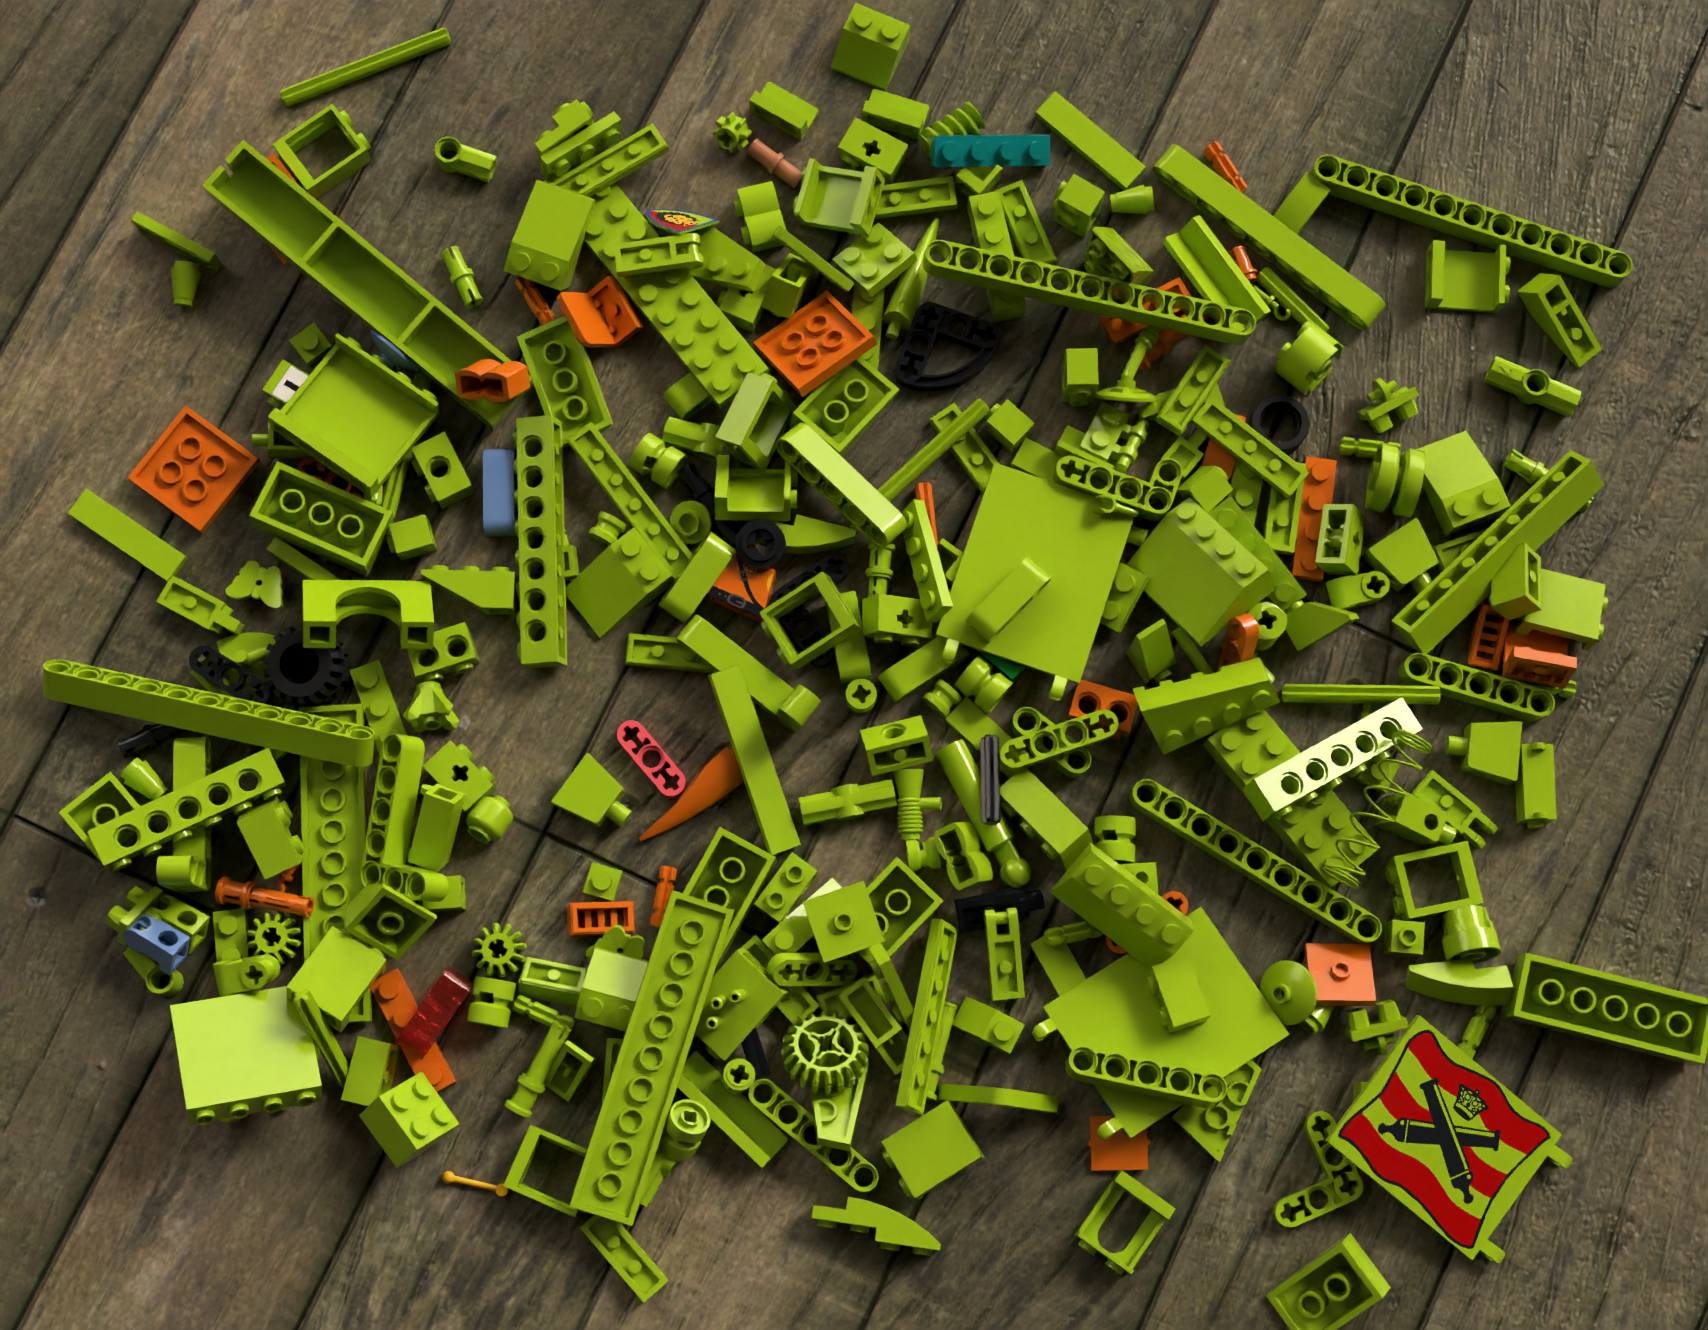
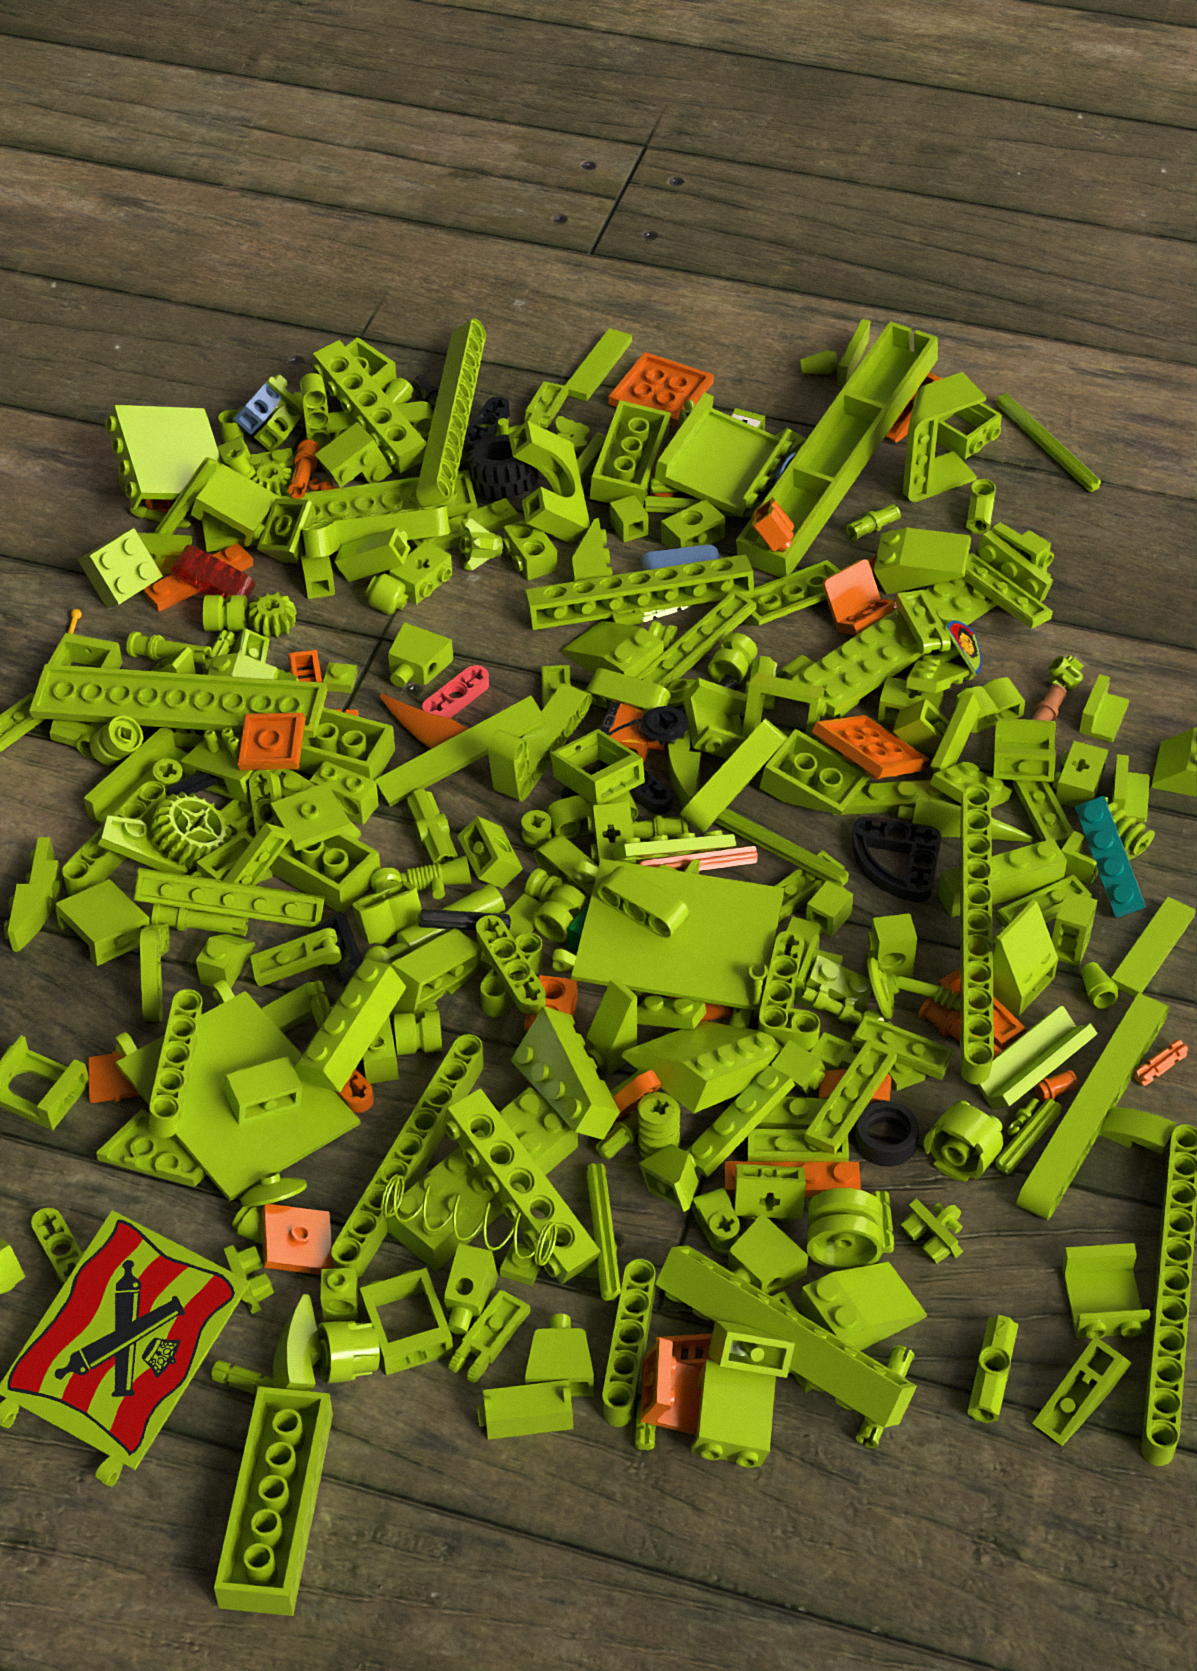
camera: 85 degrees right, 30 degrees down
none -> orange plate [237,713,306,770]
none -> lime windscreen [903,372,986,502]

